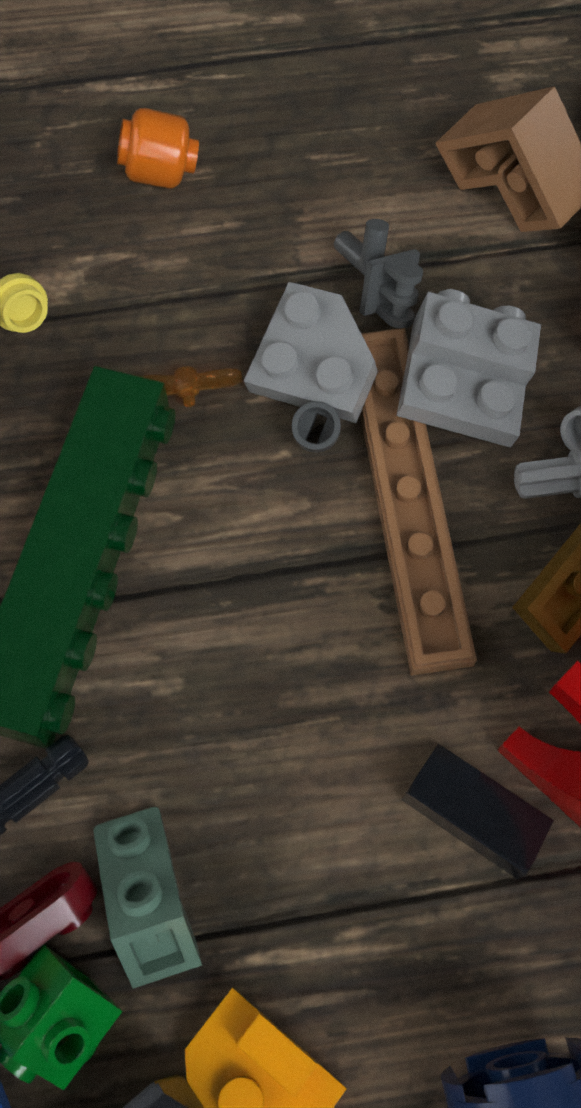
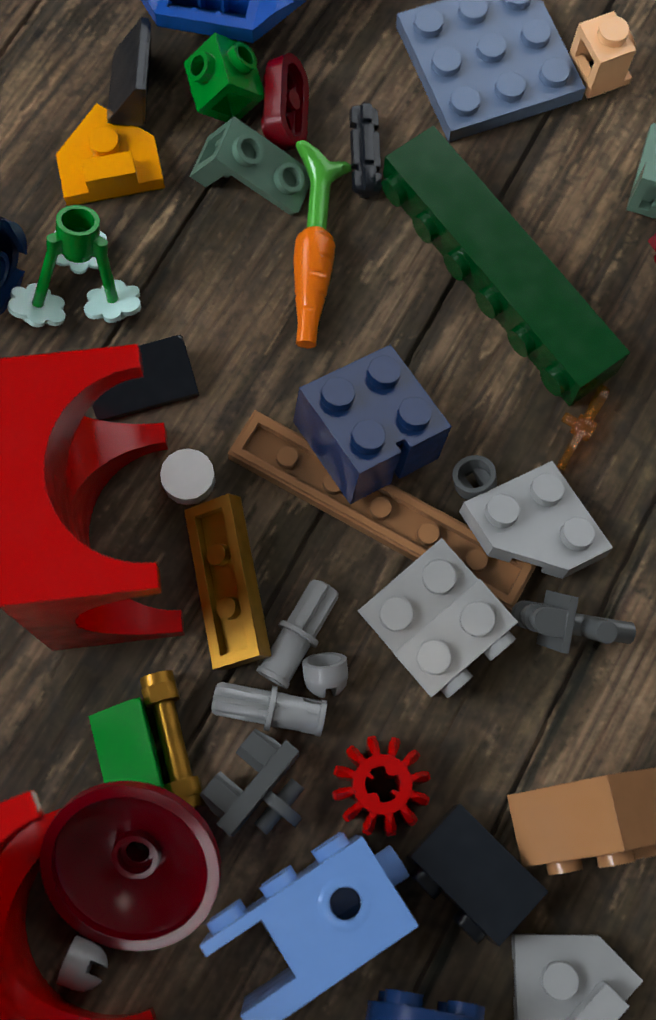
camera: 125 degrees right, 5 degrees up
none -> plant [7,205,141,328]
none -> white piece [160,448,215,505]
none -> orange piece [293,140,352,349]
none -> dark blue piece [293,344,452,504]

